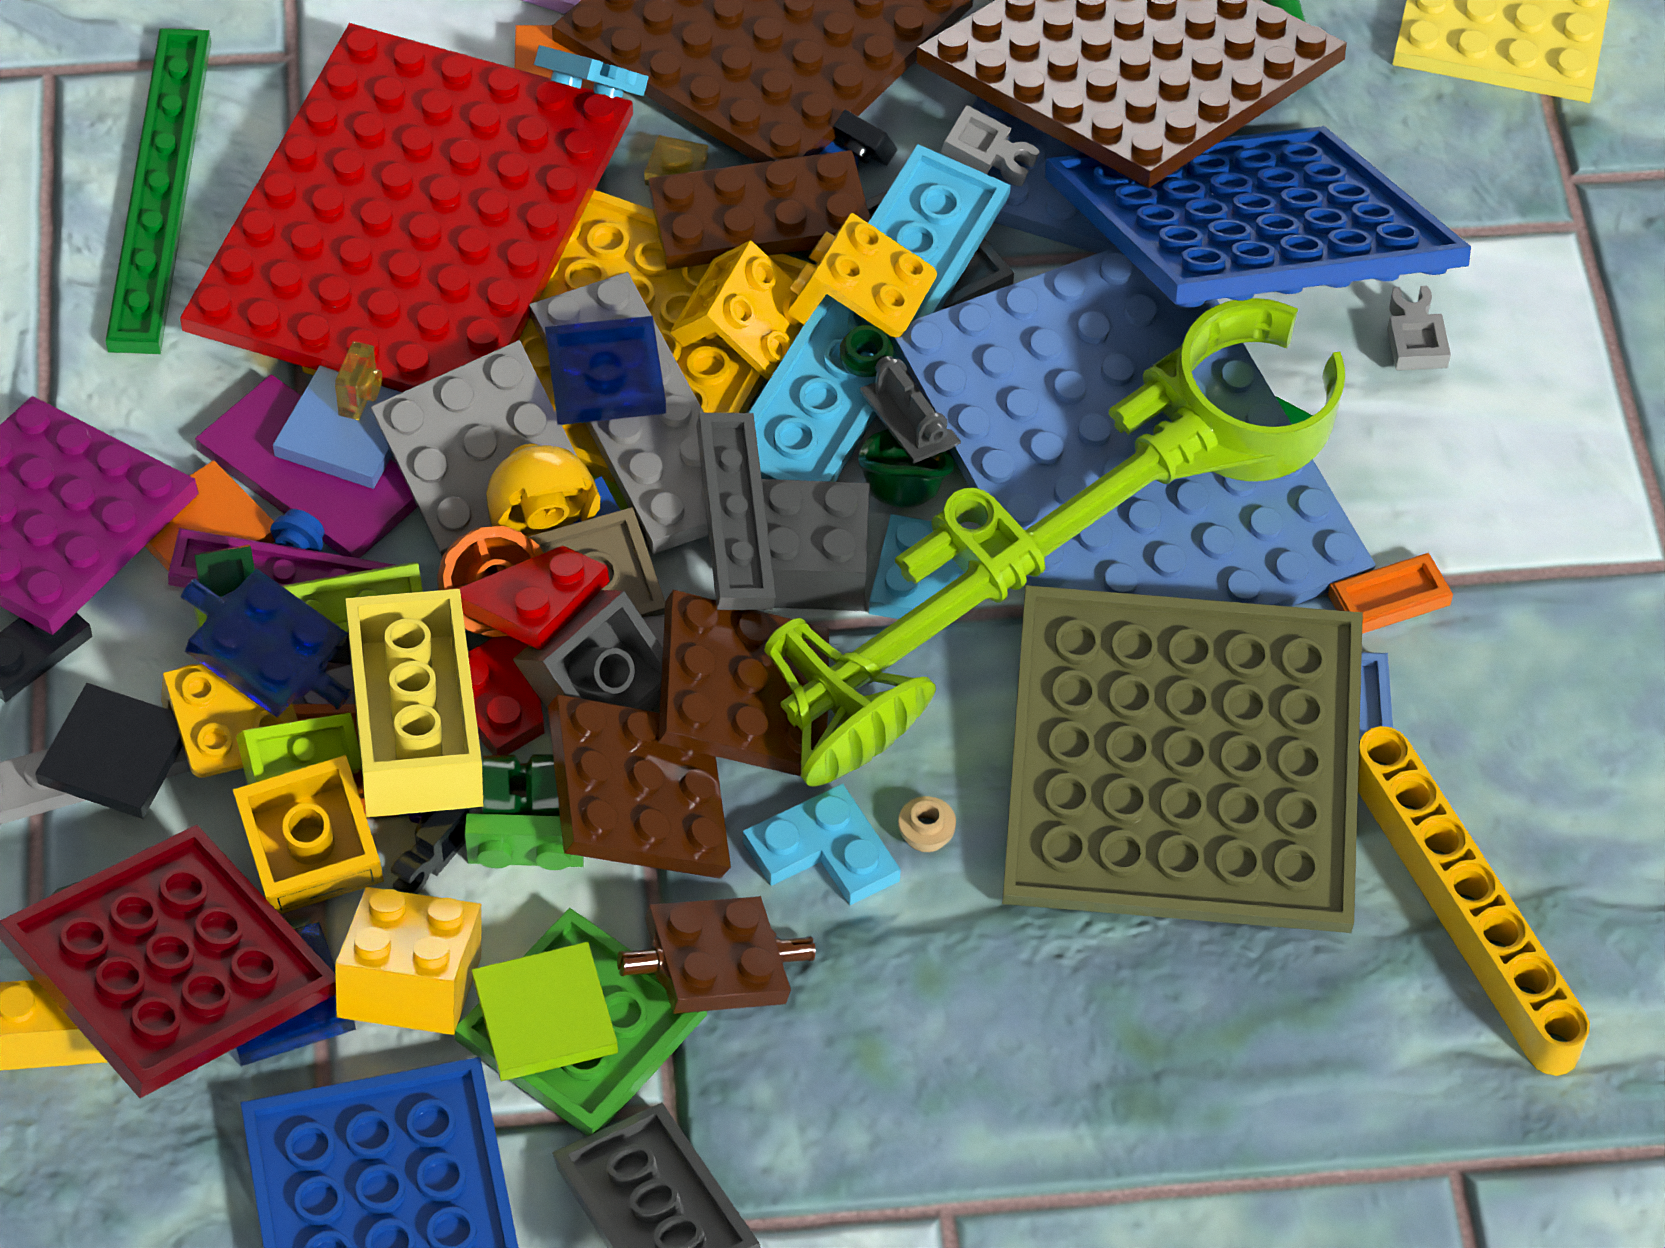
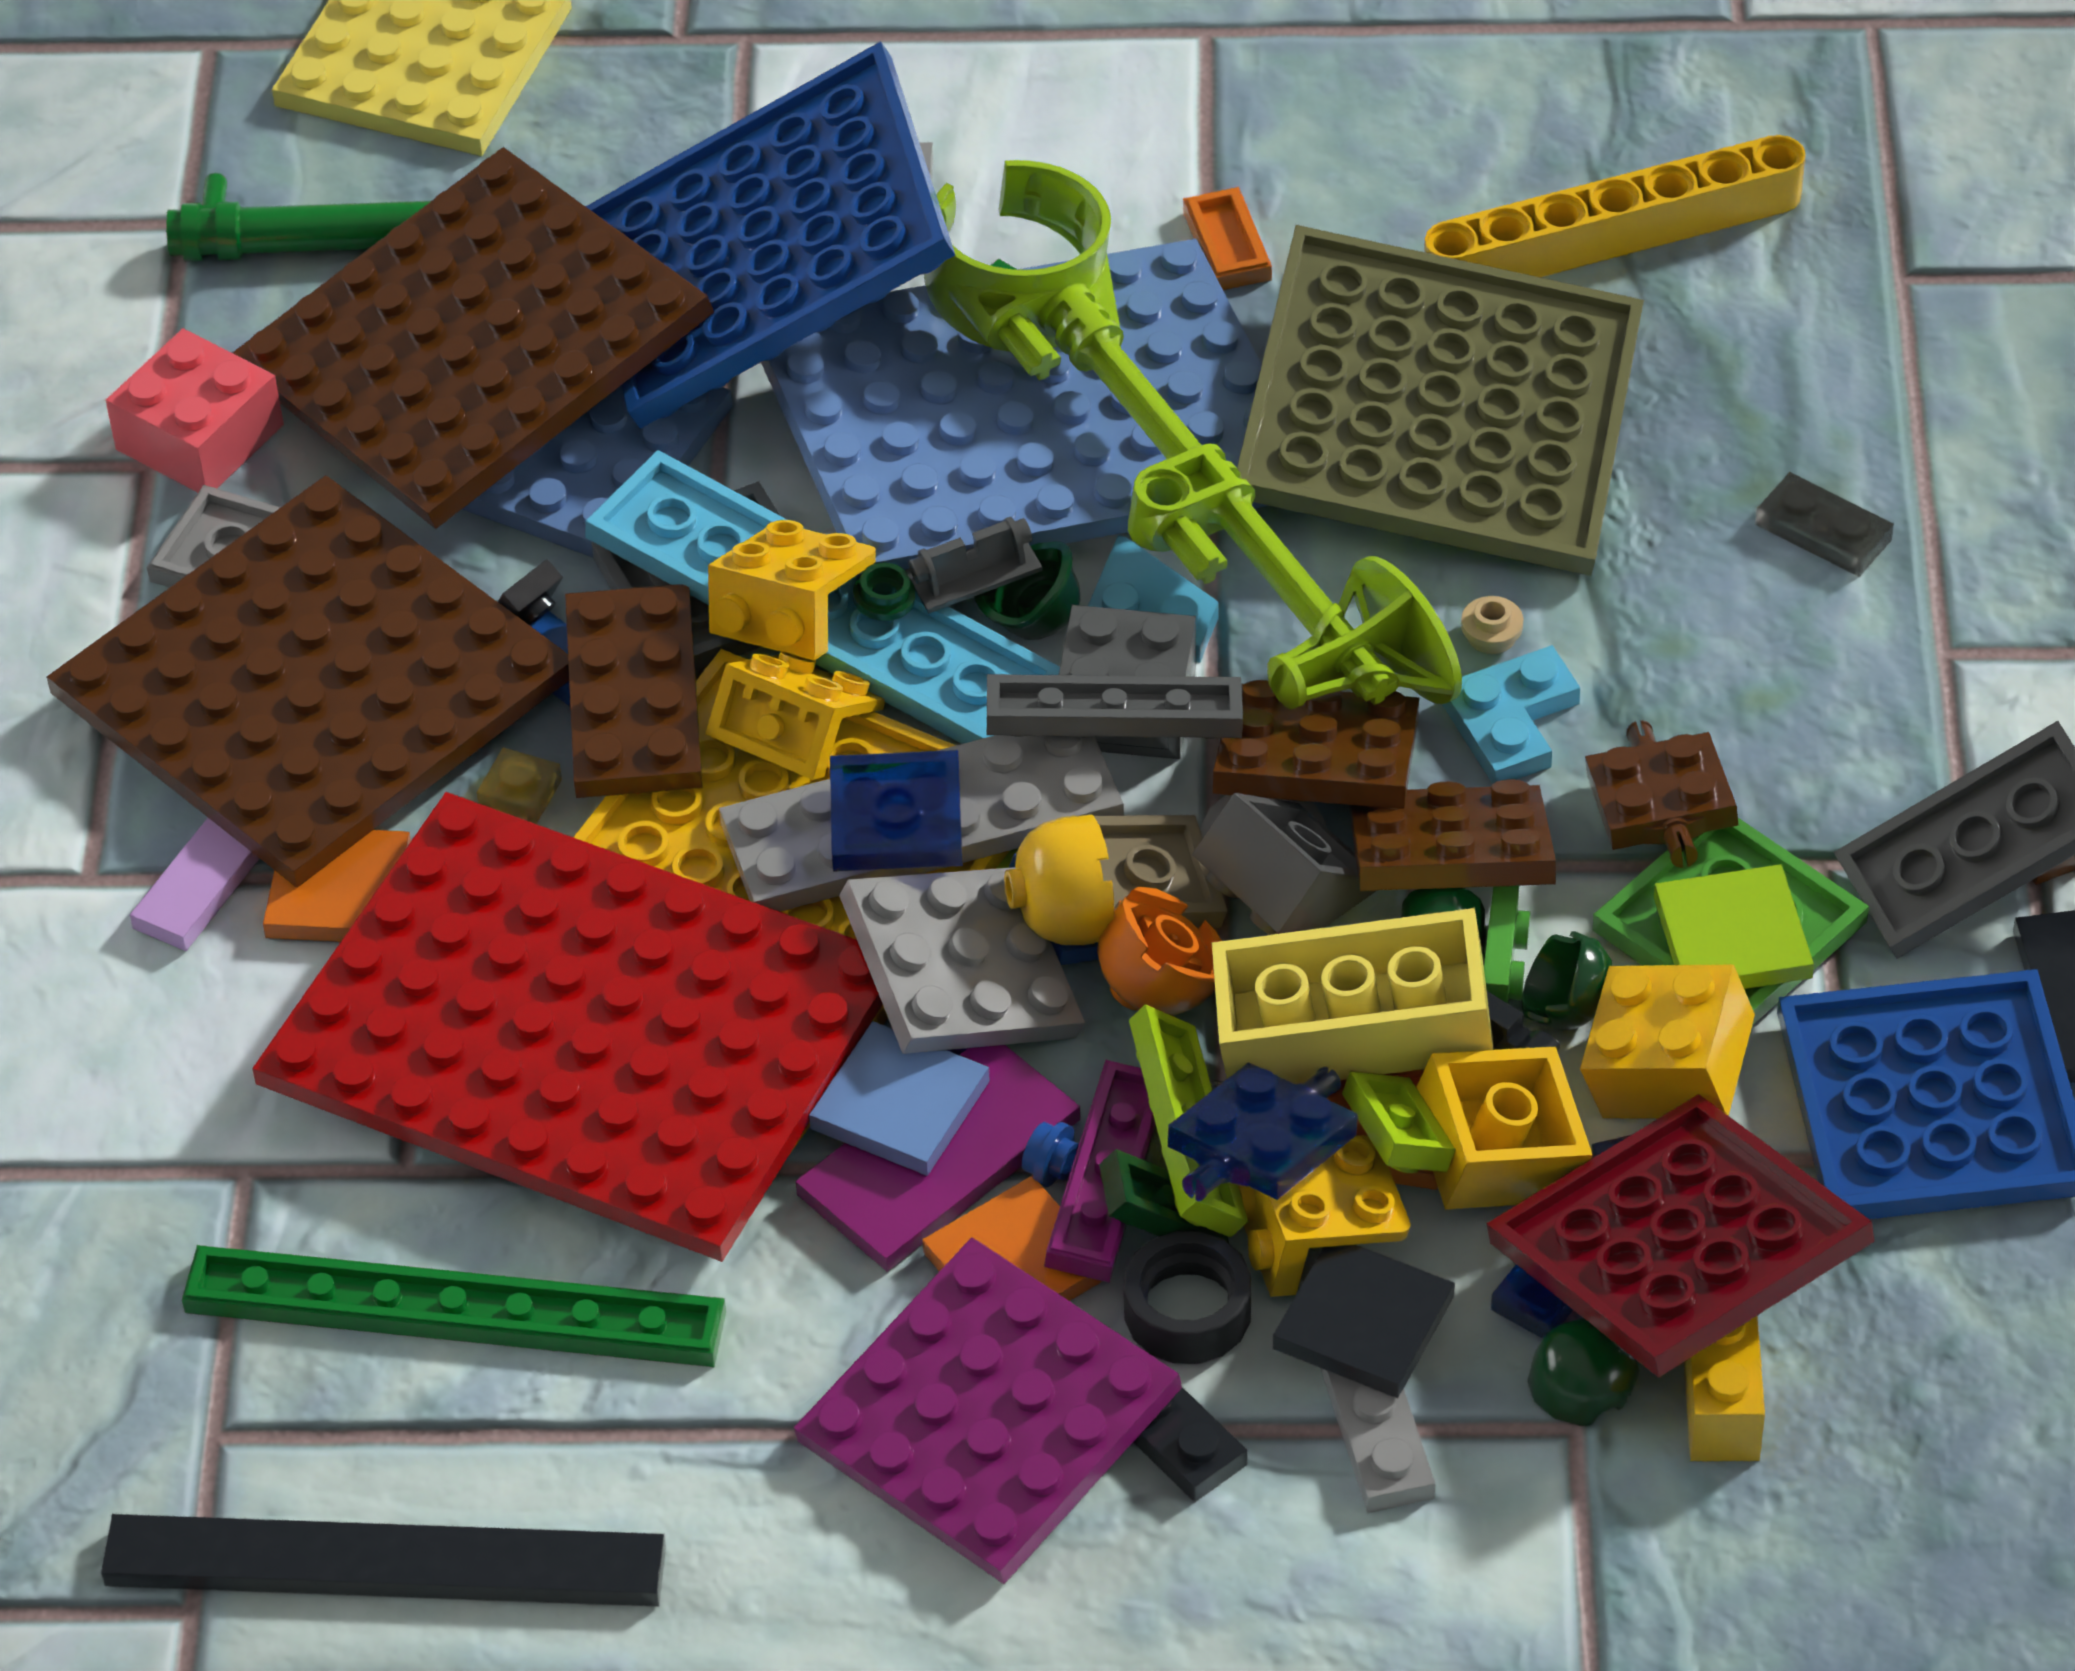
camera: 80 degrees left, 5 degrees down
clear yellow plate [335,341,382,420] -> none
red wing [458,545,610,650] -> none
medium azure wing [534,45,649,98] -> none
light grey plate [941,105,1040,186] -> none
none -> black tyre [1124,1231,1251,1364]
none -> dark green hair [1521,931,1612,1031]
none -> clear smoke plate [1755,472,1894,577]

